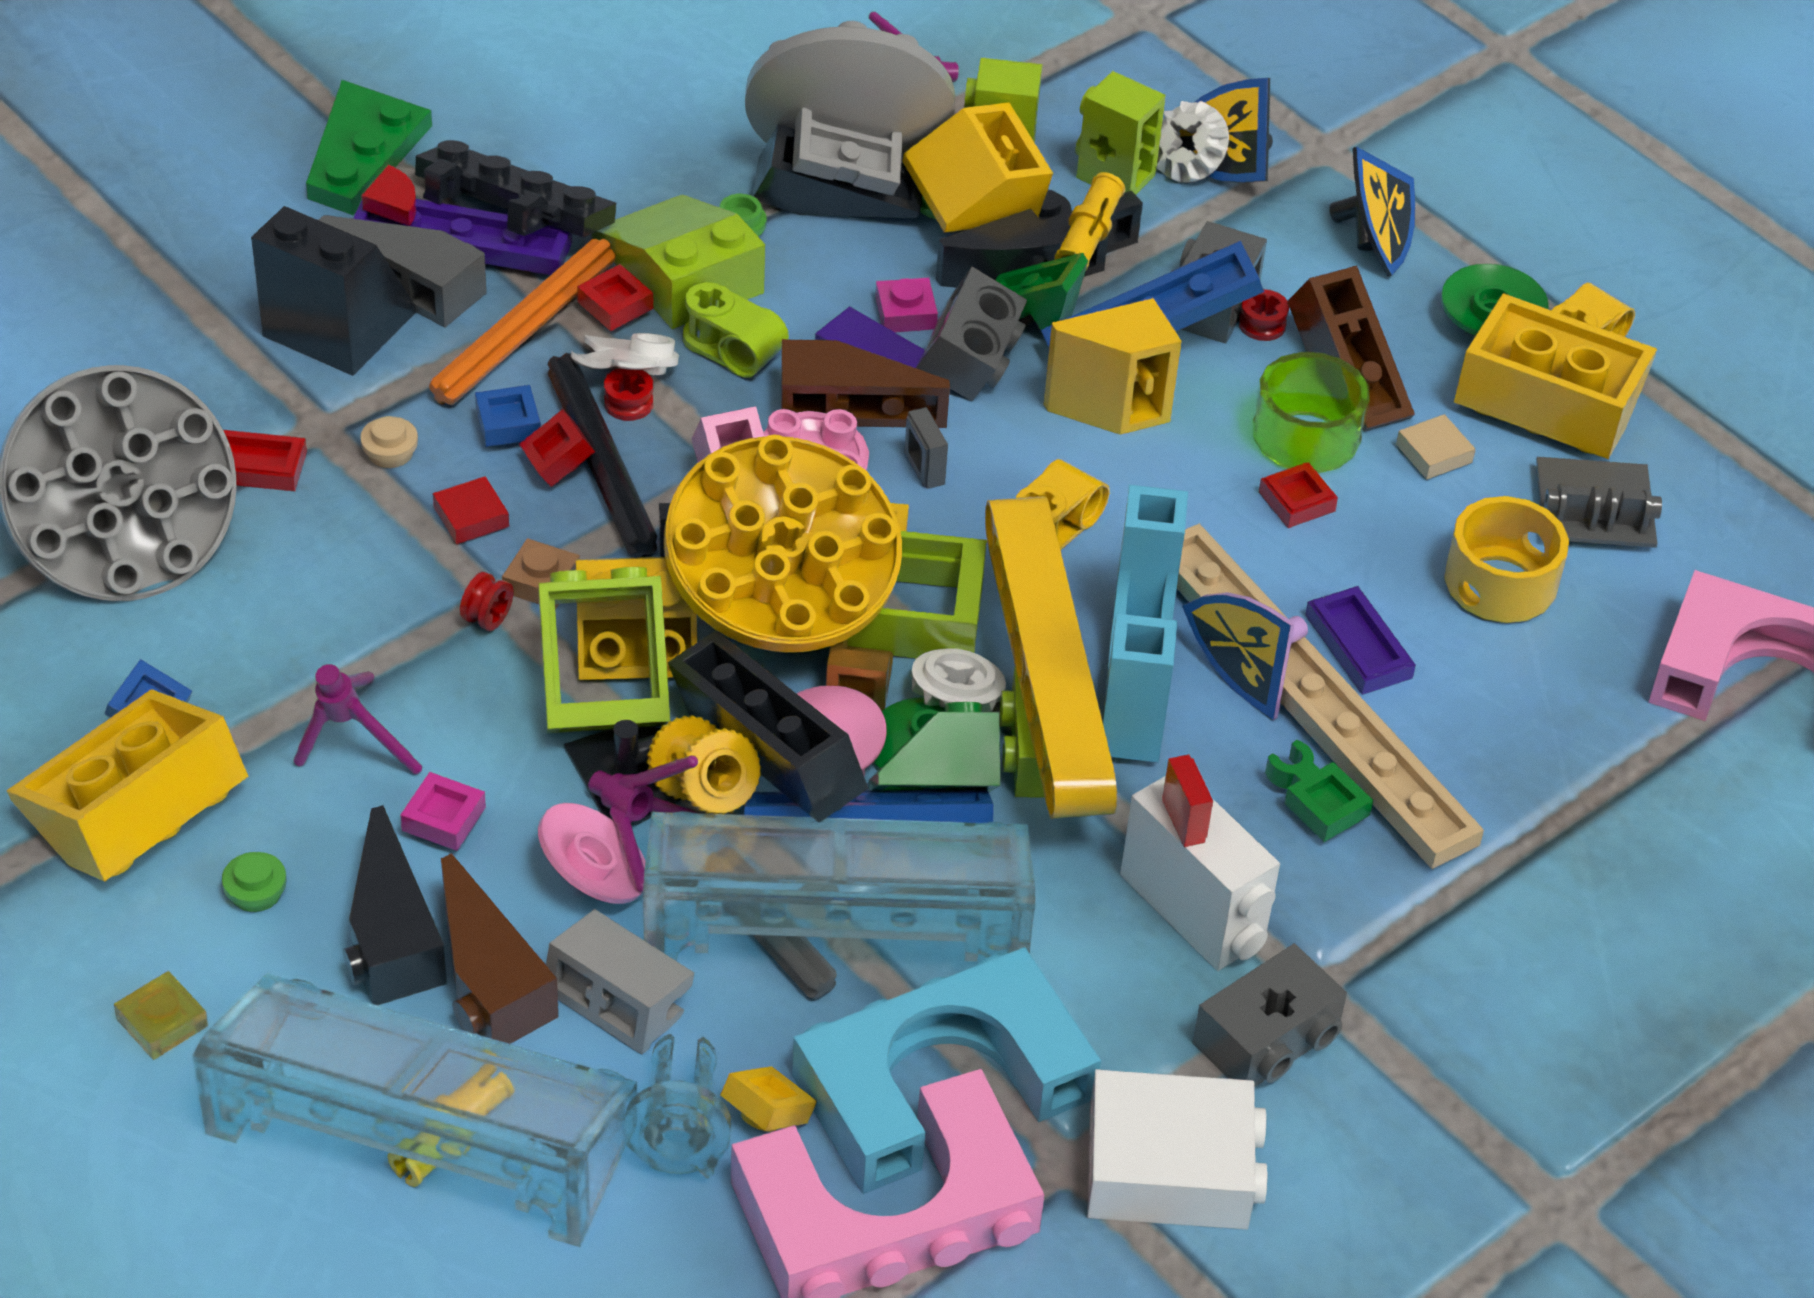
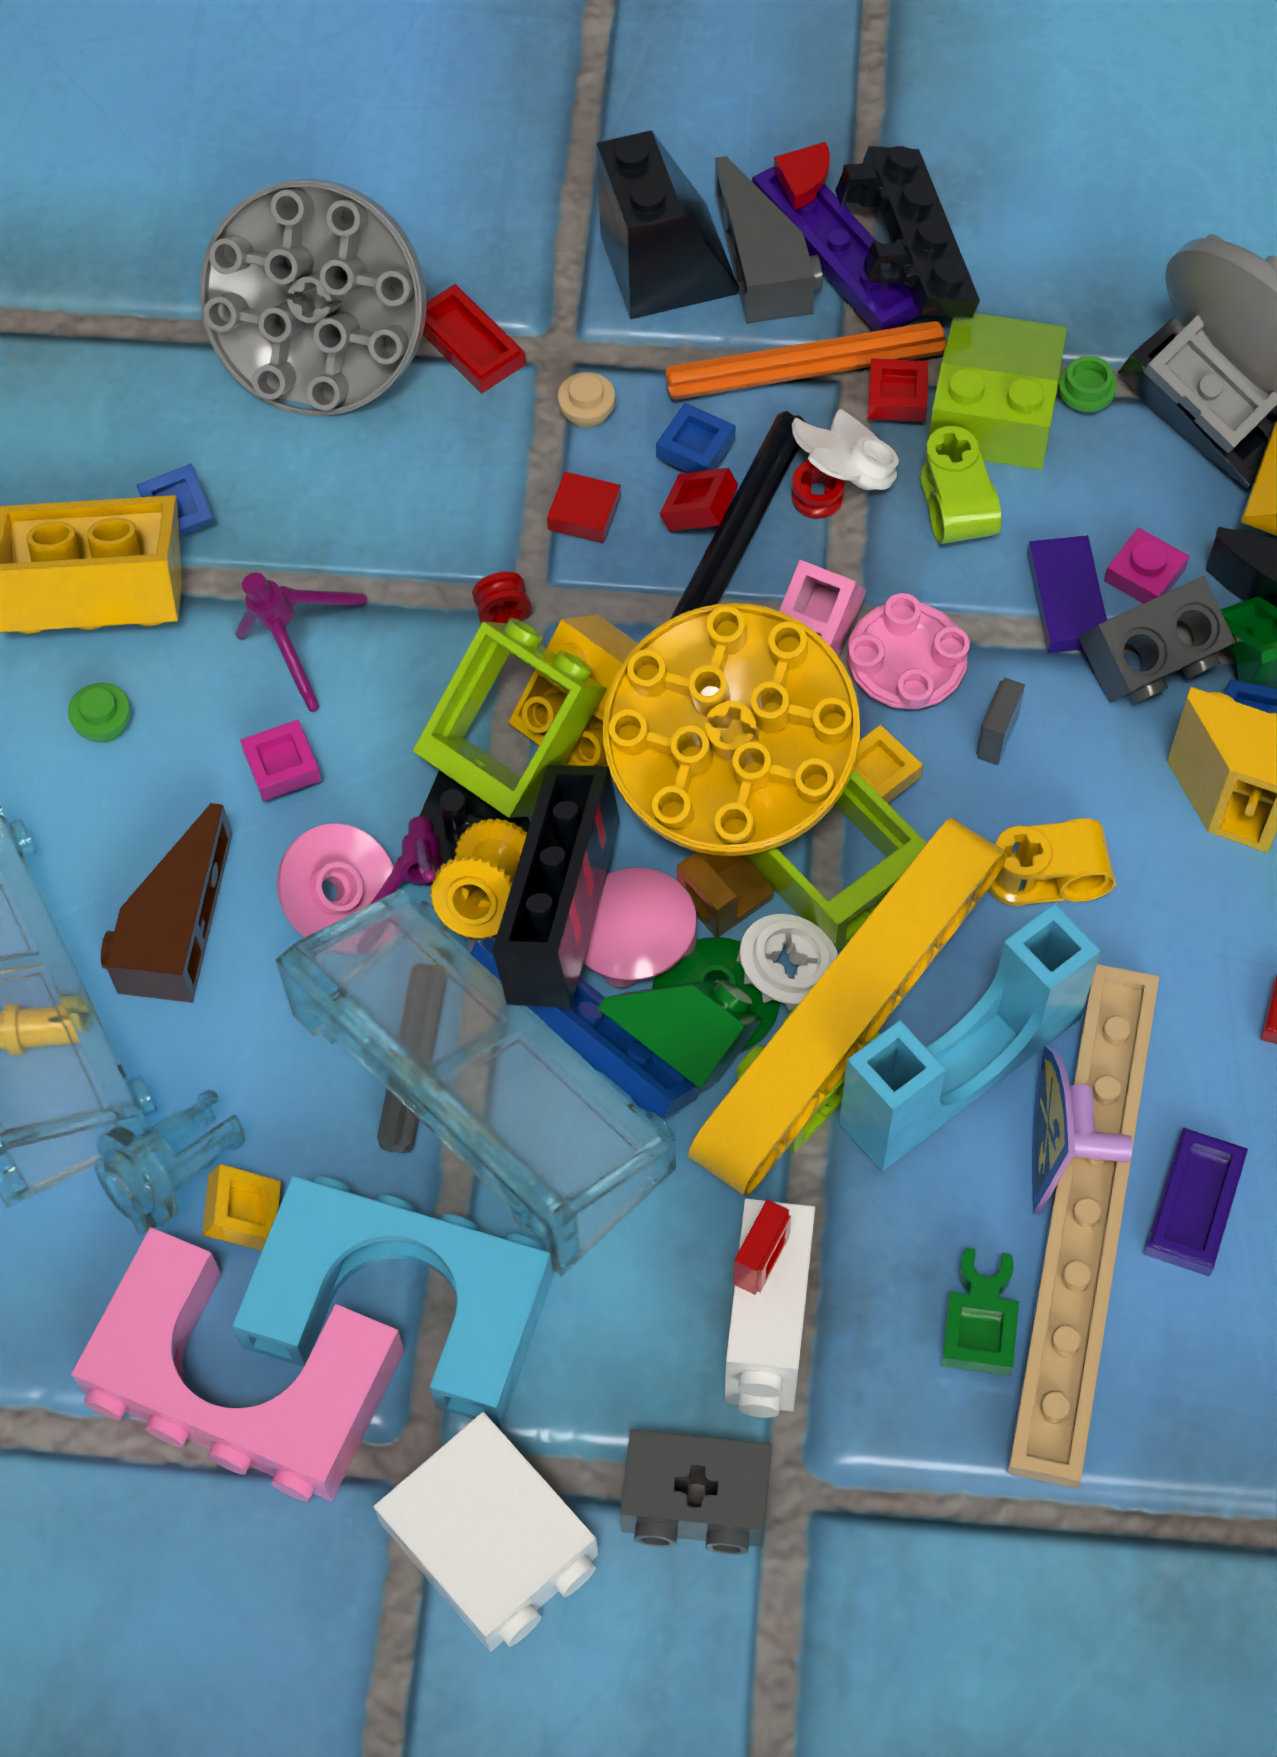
camera: 50 degrees right, 15 degrees up
green wing [306,80,432,215] -> none
black slope [343,805,447,1007] -> none
medium nougat plate [502,538,580,610] -> none
light grey hinge [546,909,694,1054] -> none
reddish brown slope [781,339,950,428] -> none

